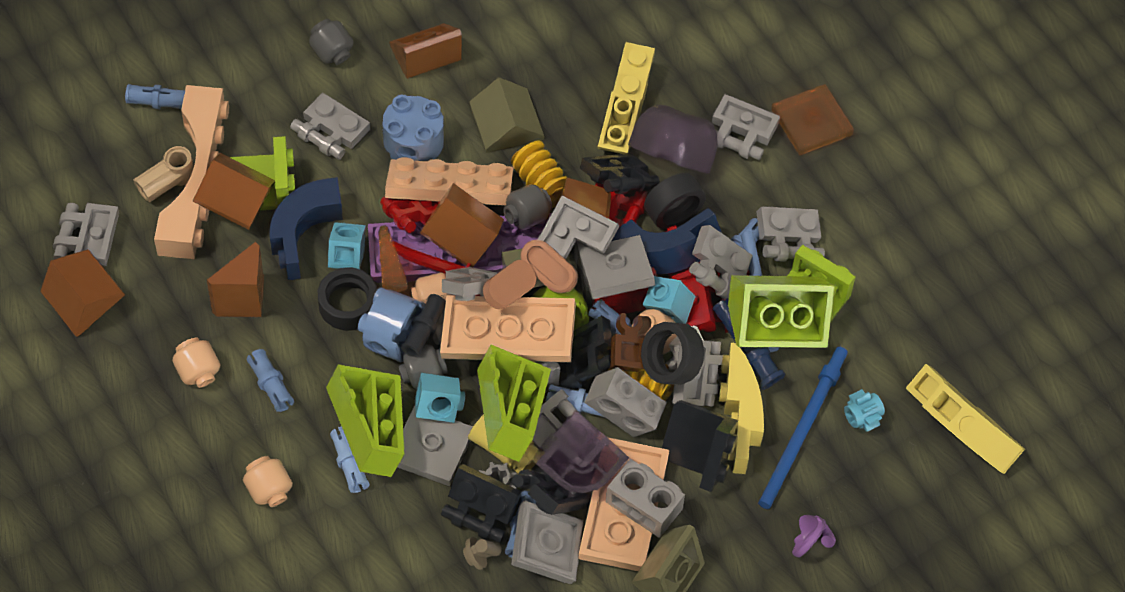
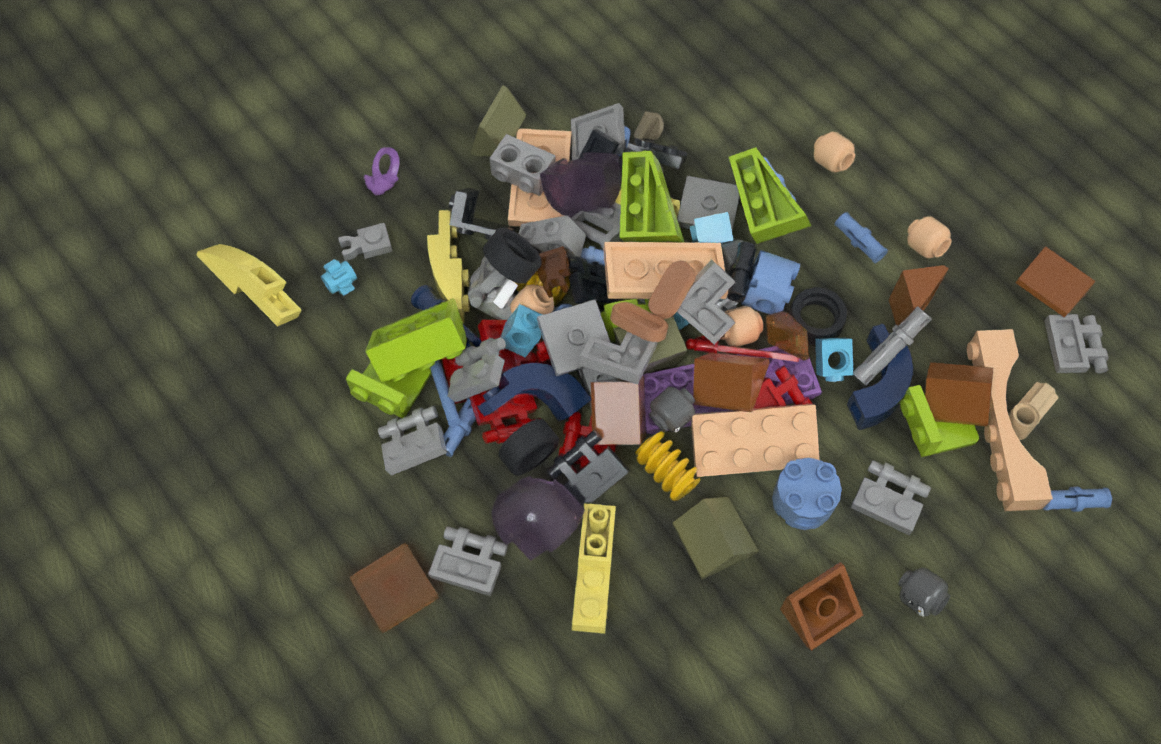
camera: 175 degrees right, 5 degrees up
blue bar [758,347,848,509] -> none
none -> light grey plate [338,223,392,261]
none -> light grey pin [853,306,932,386]

